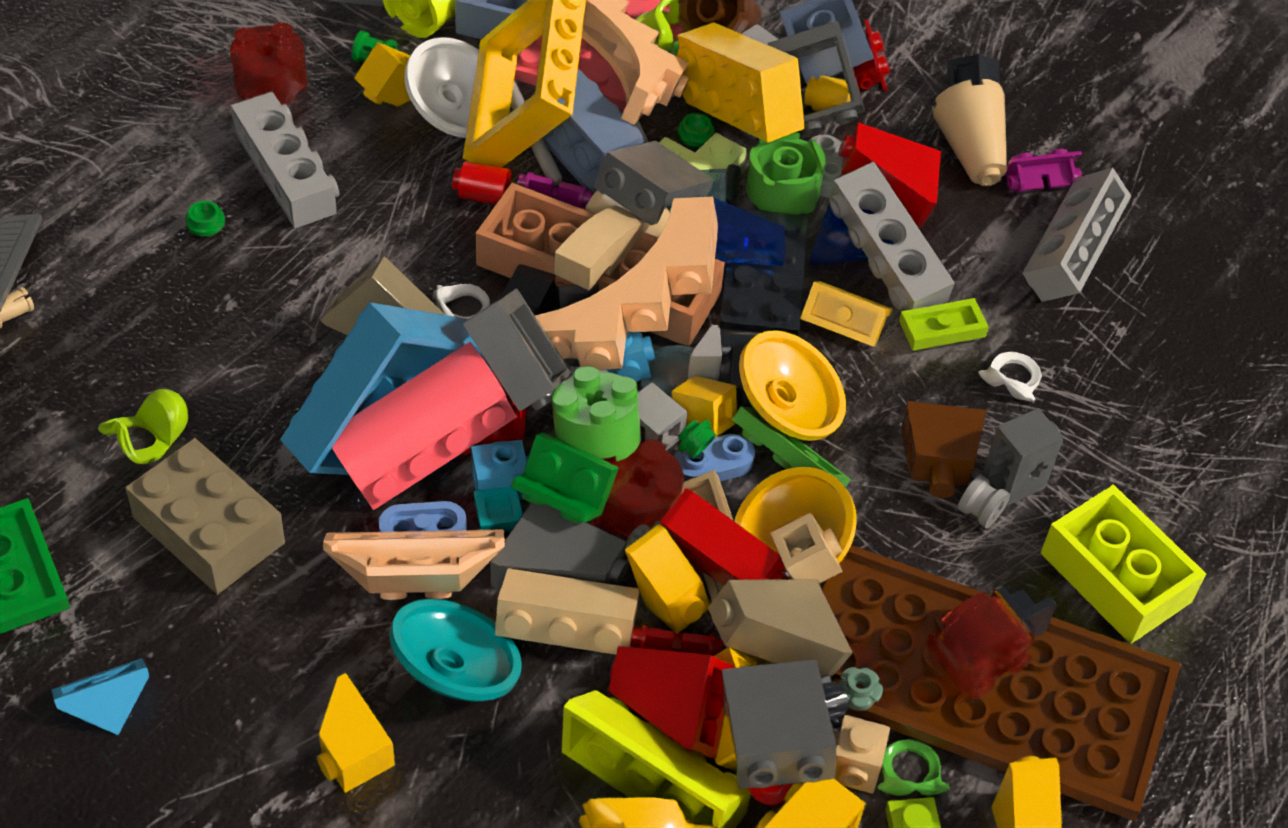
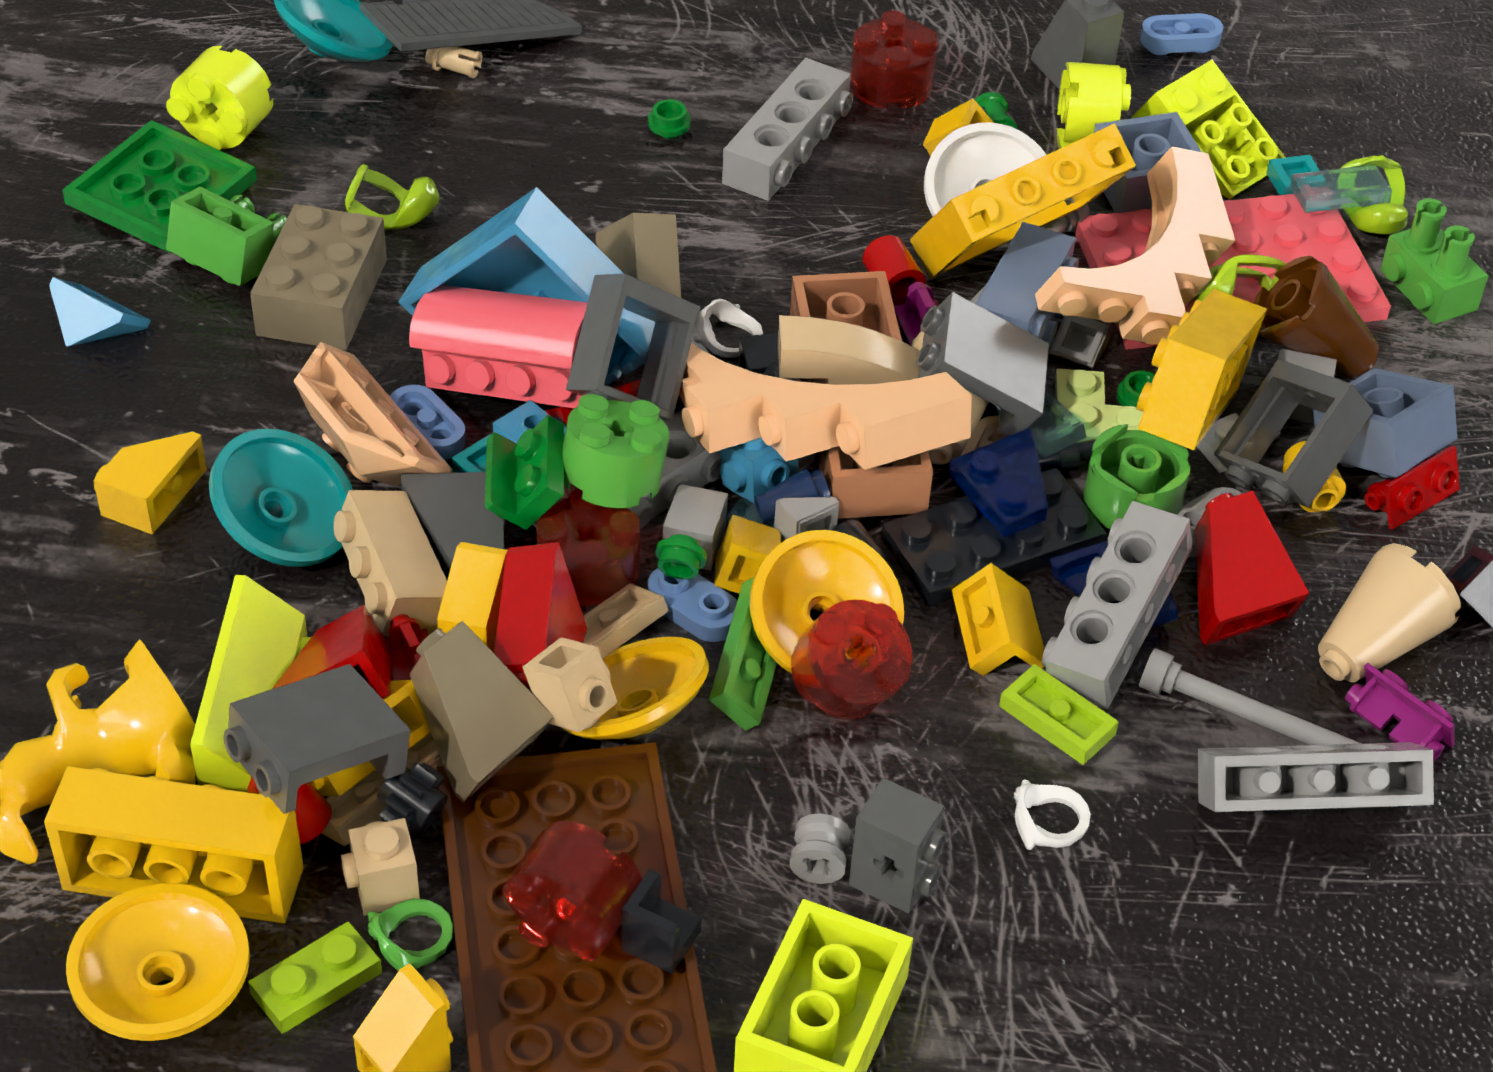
camera: 60 degrees right, 5 degrees down
sand green plate [839,667,883,711] -> none
reddish brown torso [901,401,986,498] -> none
none -> bright green brick [166,187,287,286]
none -> dark blue cone [754,468,831,525]
none -> clear red brick [791,599,912,720]
none -> light grey piece [1139,648,1362,745]

